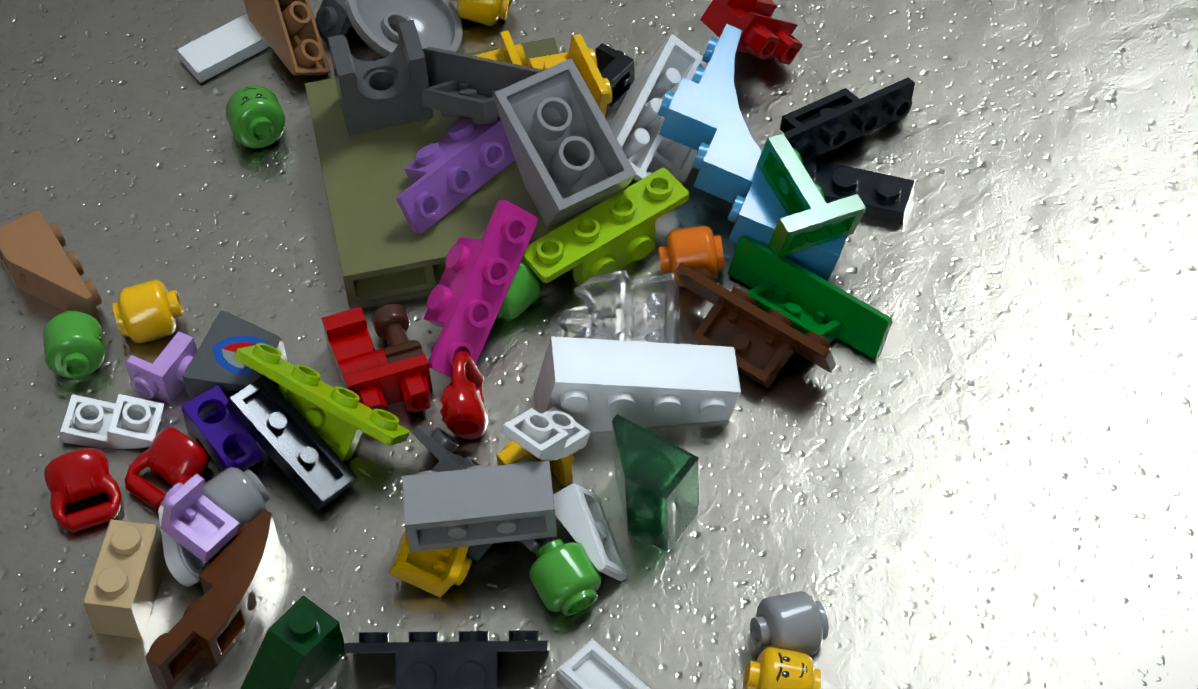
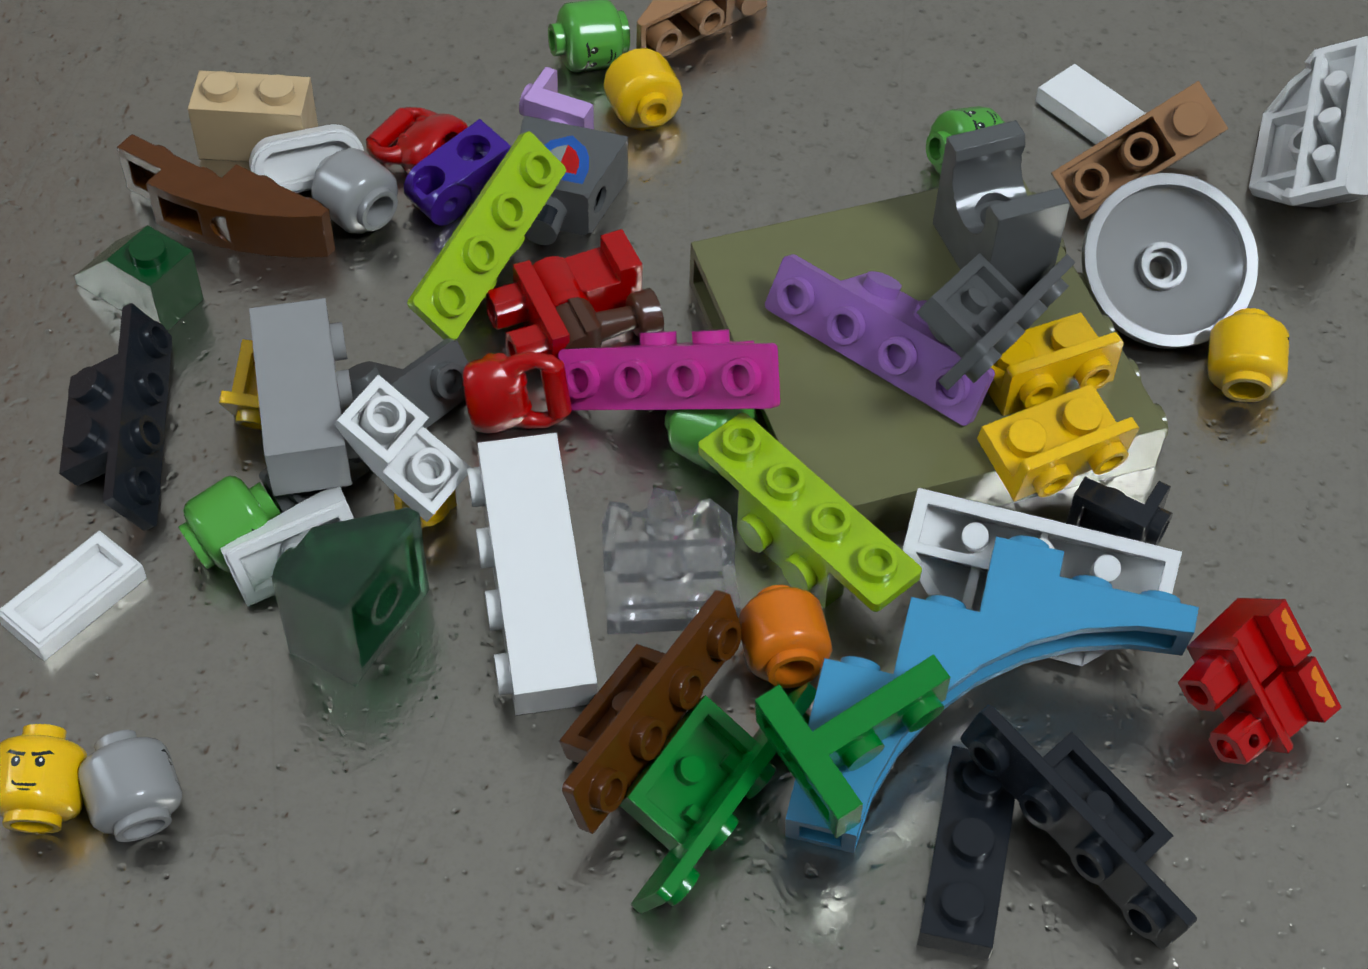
camera: 80 degrees right, 0 degrees up
red piece [44,448,122,533] -> none
white slope [60,394,164,449] -> none
lavender bracket [160,474,239,563] -> none
black plate [226,376,357,510] -> none
light grey slope [493,58,637,227] -> none

